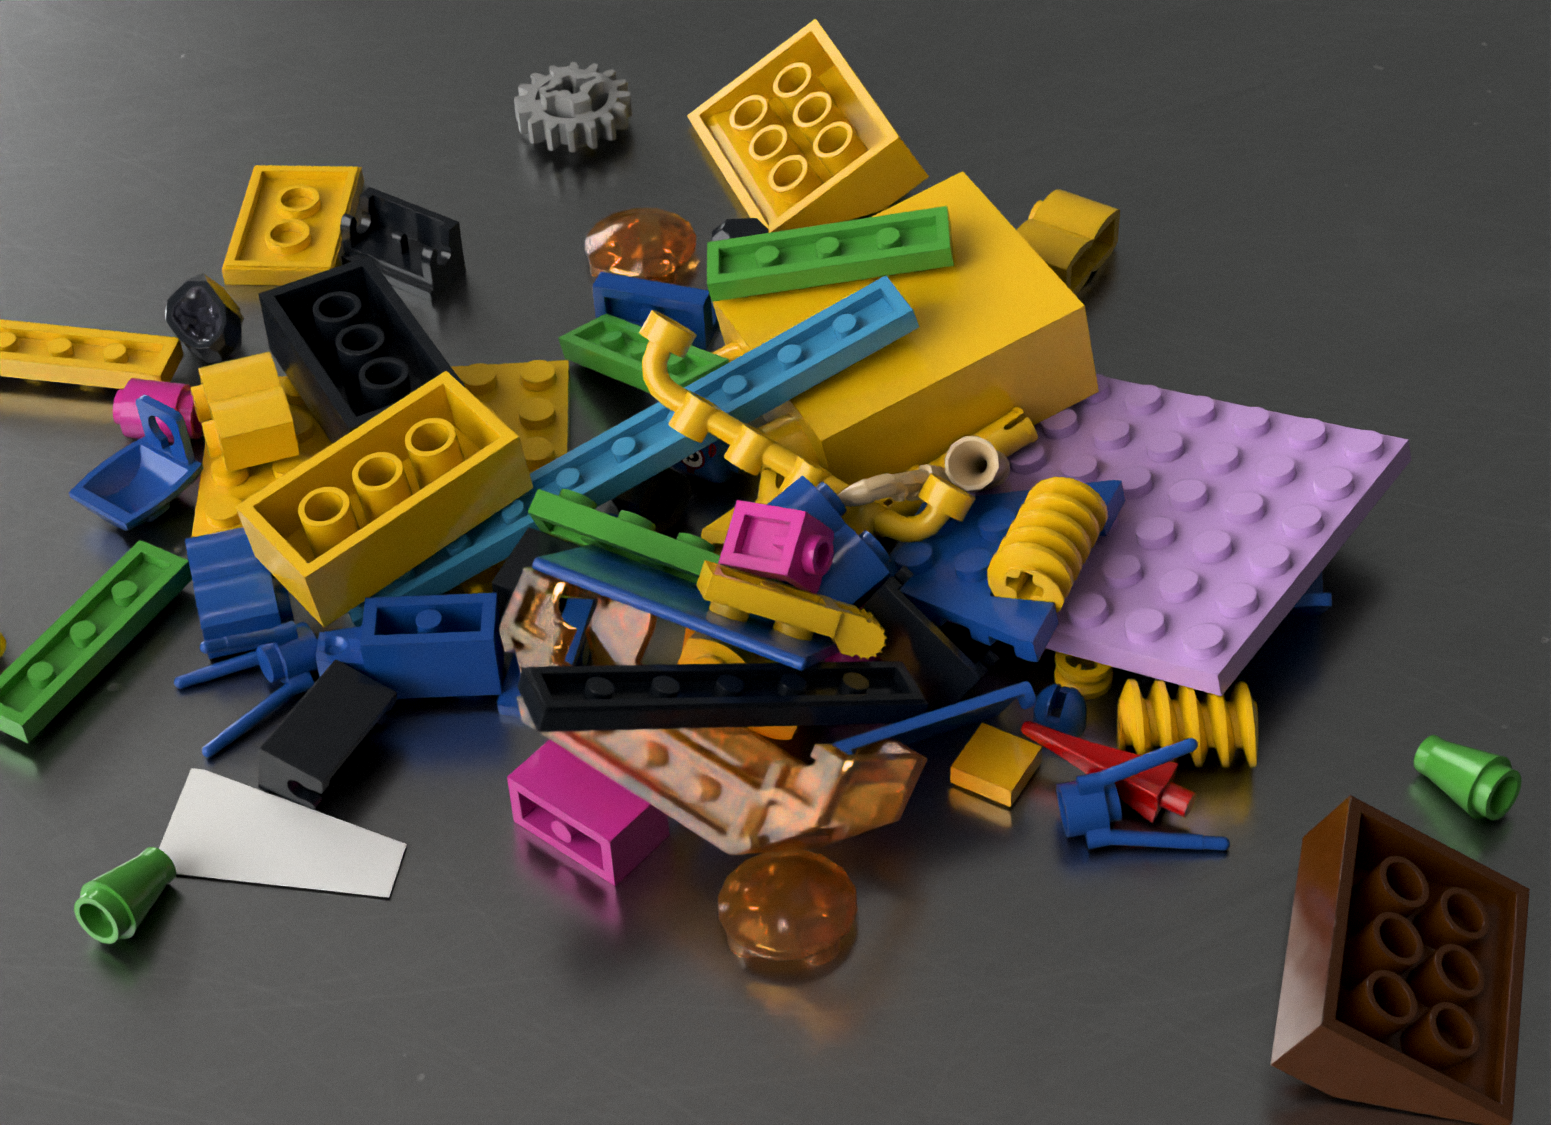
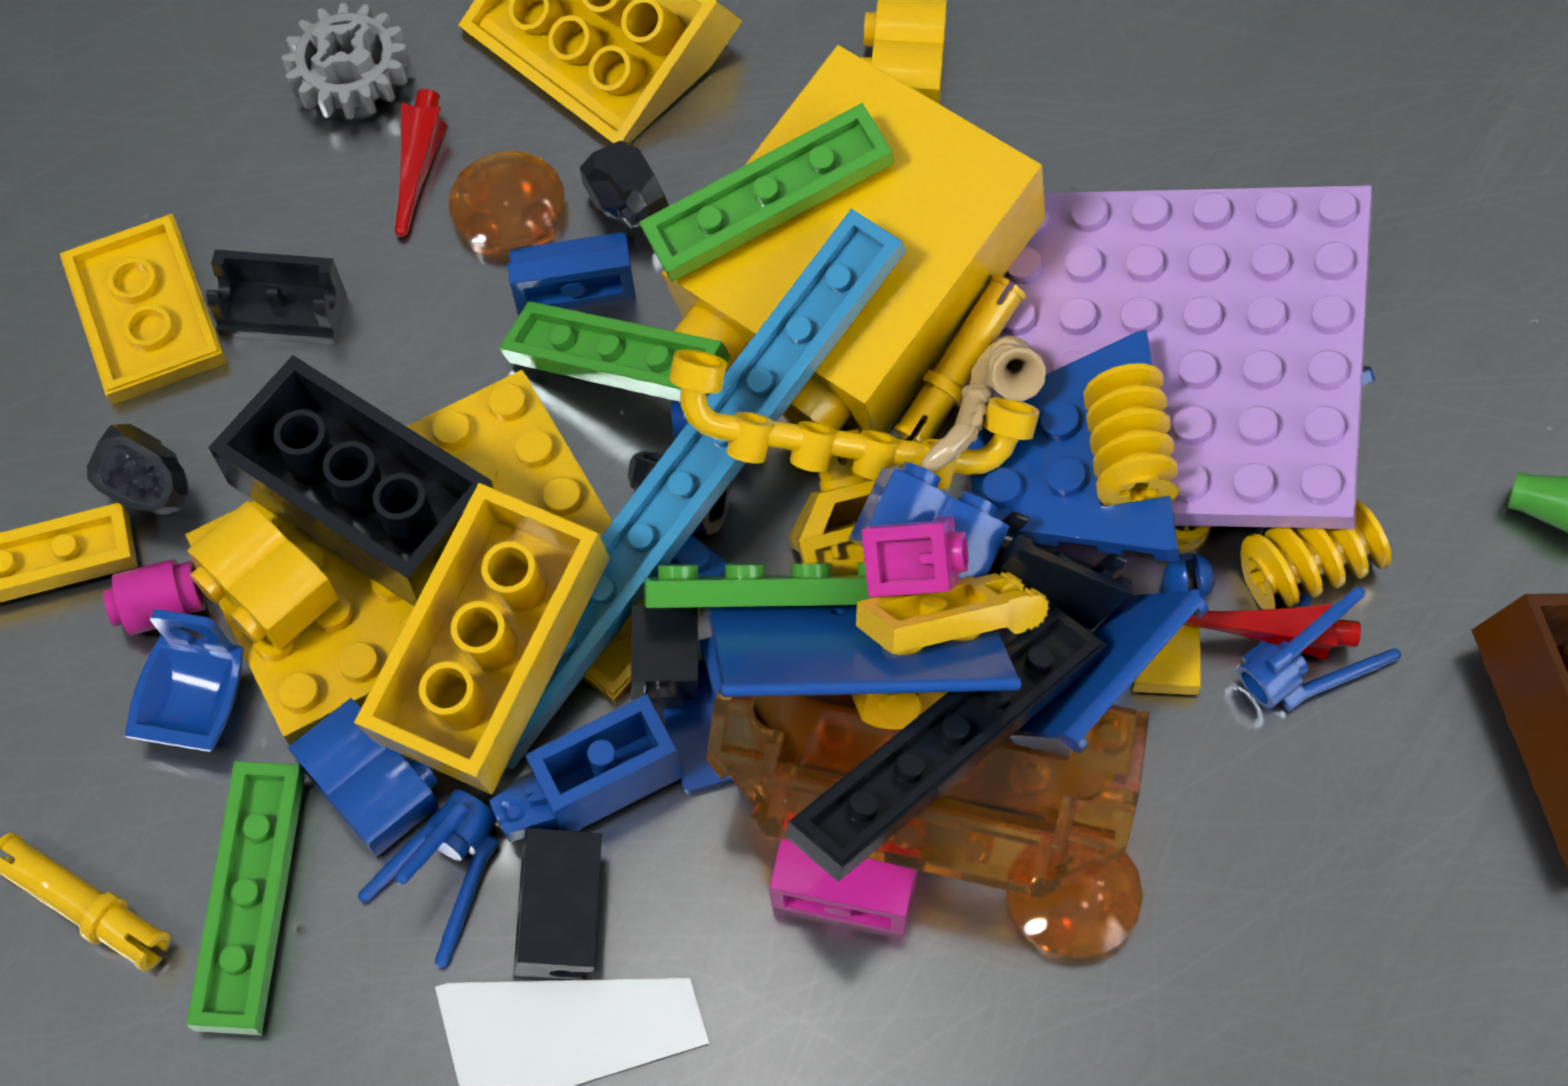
camera: 25 degrees left, 20 degrees up
none -> red piece [394,89,448,237]

